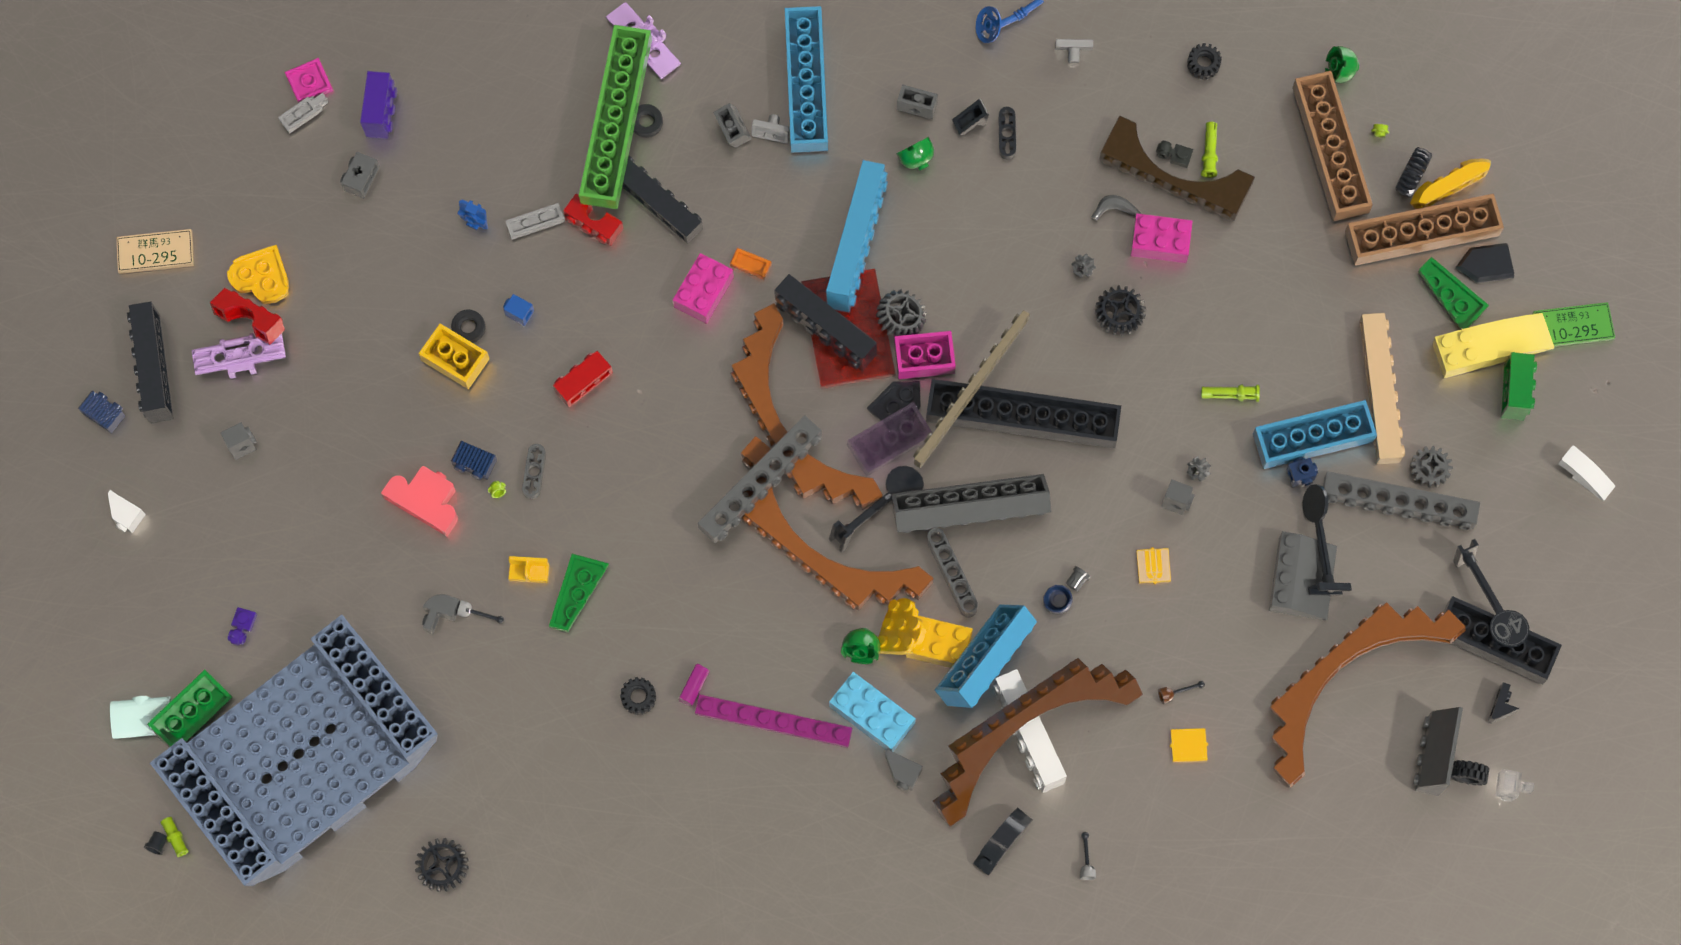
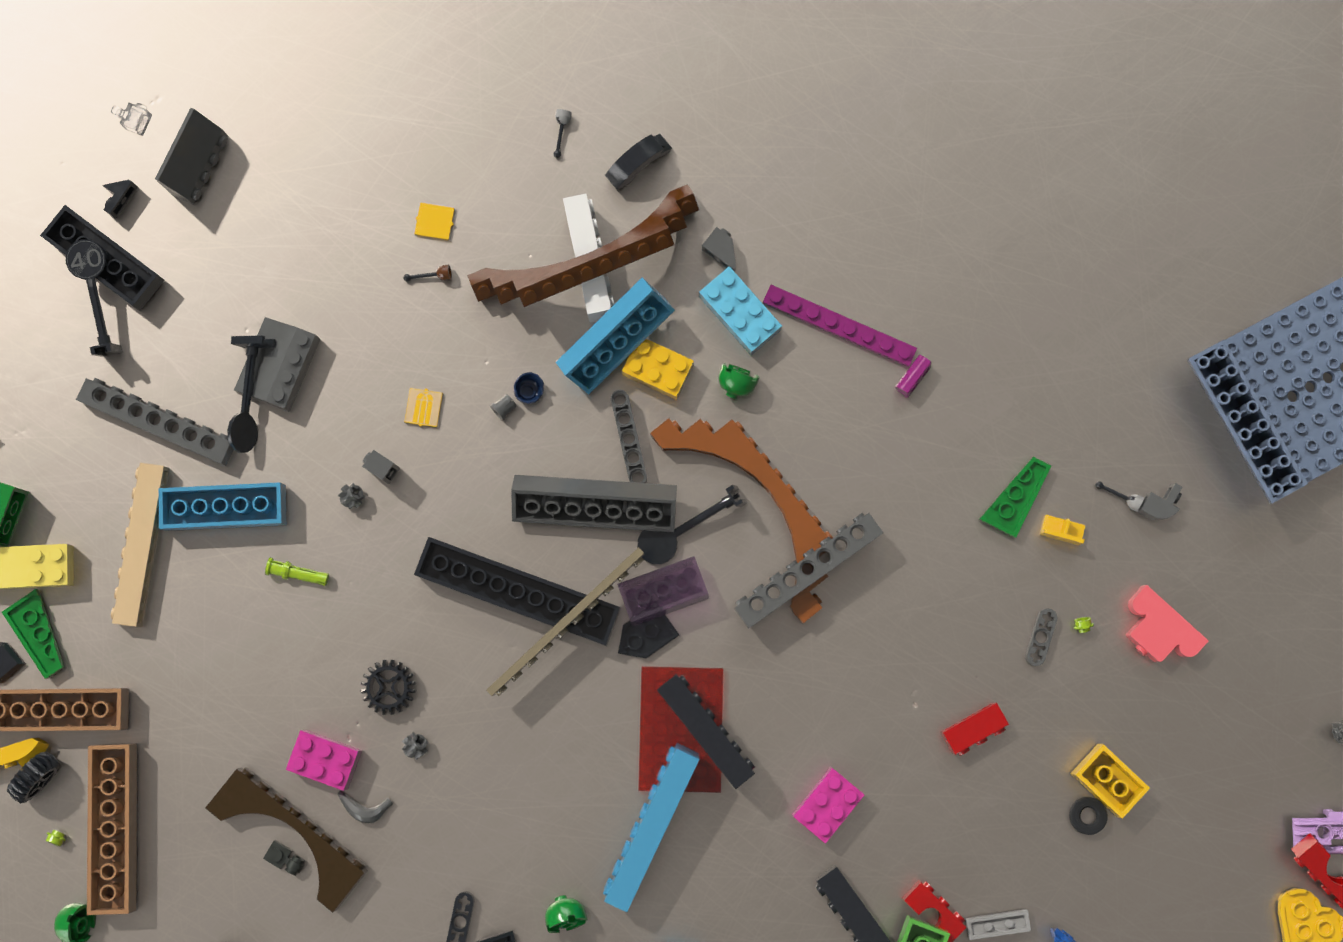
camera: 165 degrees left, 10 degrees up
black gear [415,838,469,892] -> none
dark blue brick [451,441,497,480] -> none
blue brick [503,294,534,326] -> none
black tyre [620,677,656,715] -> none
orange tile [730,248,772,279] -> none
dark orange arch [730,303,883,510] -> none
dark grey gear [876,289,927,339] -> none
yellow plate [878,598,926,655] -> none
dark pink brick [894,331,956,380] -> none
lime pin [1201,122,1218,178] -> none
dark orange arch [1270,602,1466,788] -> none
dark blue brick [1286,457,1318,487] -> none
dark grey gear [1410,446,1453,488] -> none
black tyre [1451,760,1490,786] -> none

